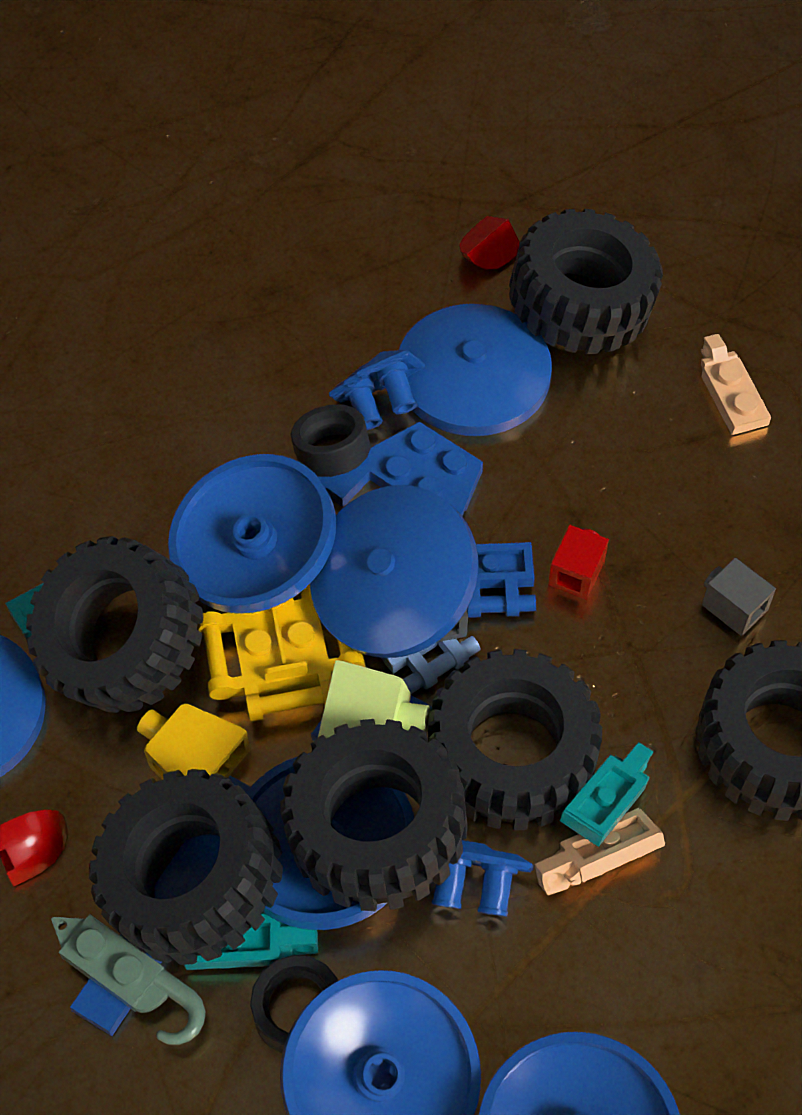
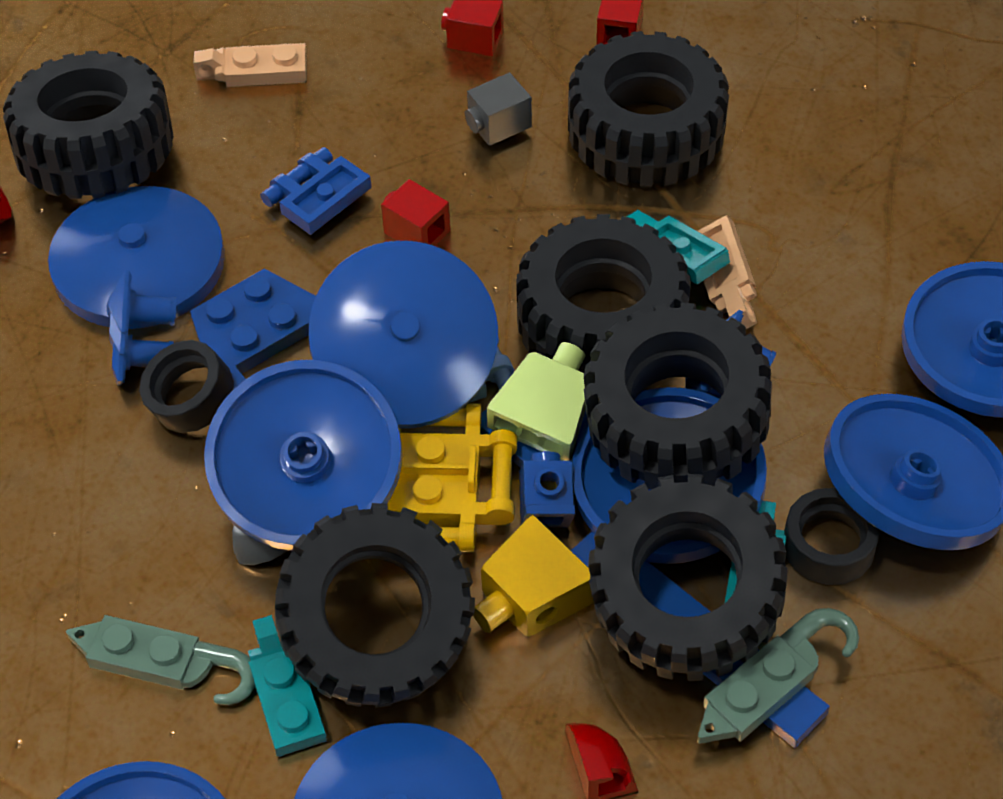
camera: 75 degrees left, 5 degrees down
none -> sand green plate [66,615,255,705]
none -> blue plate [260,147,372,235]
none -> blue brick [519,451,575,528]

